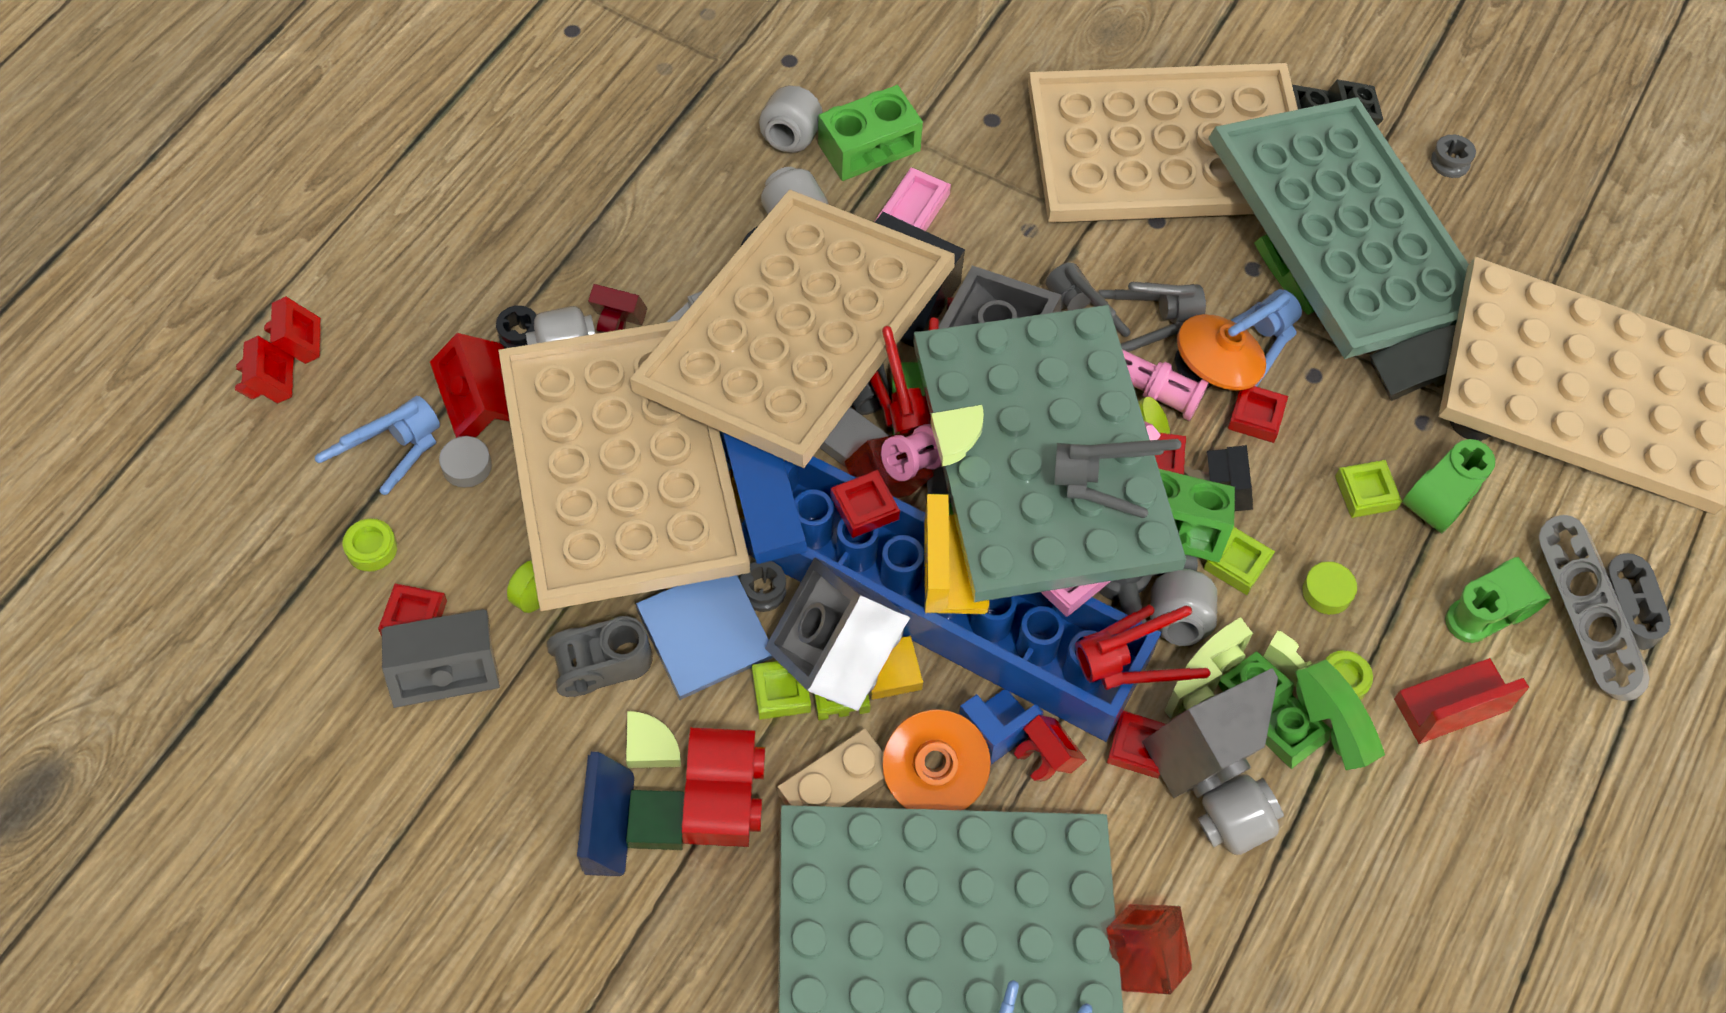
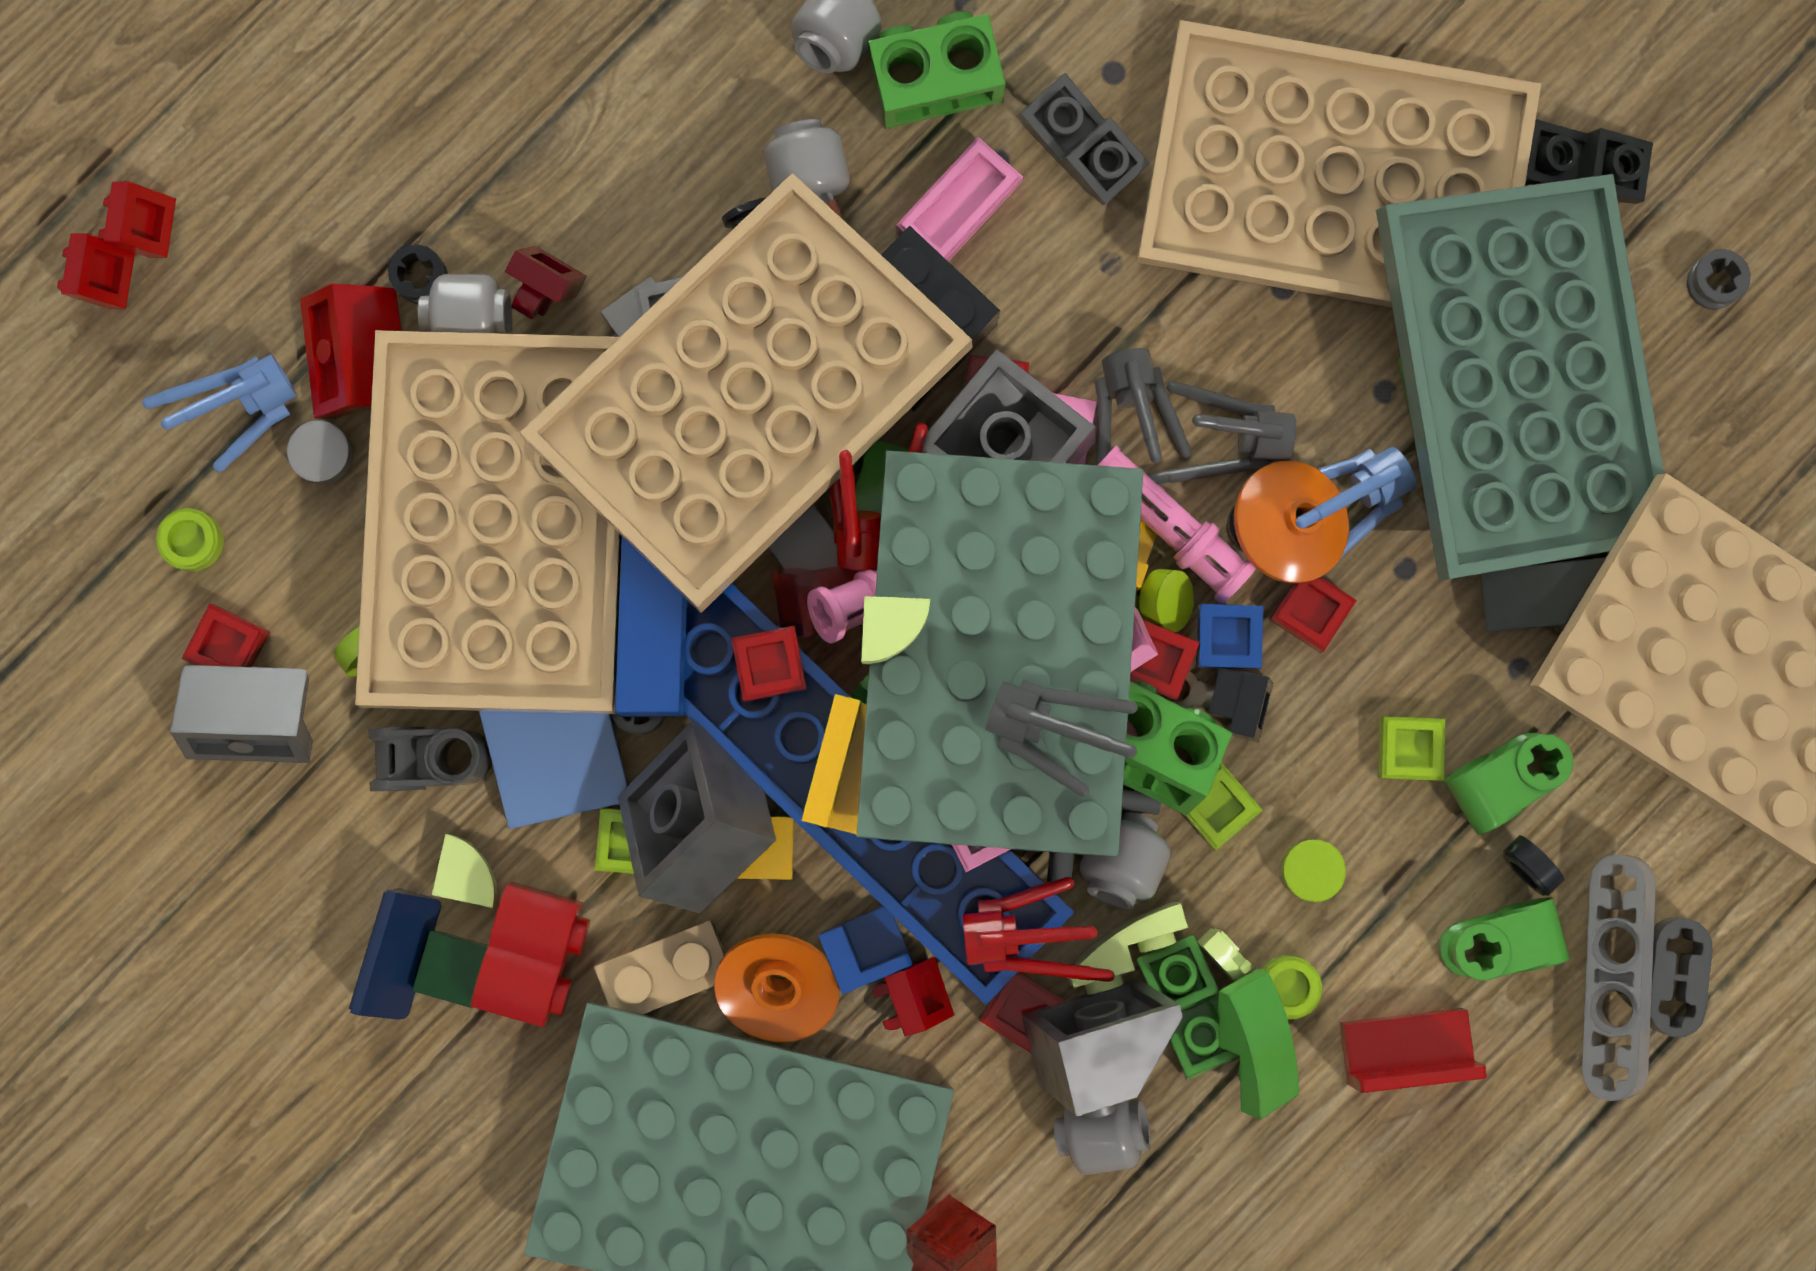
camera: 15 degrees right, 25 degrees up
none -> dark grey slope [1016,73,1150,205]
none -> blue tile [1196,604,1263,670]
none -> black tile [1503,835,1565,896]

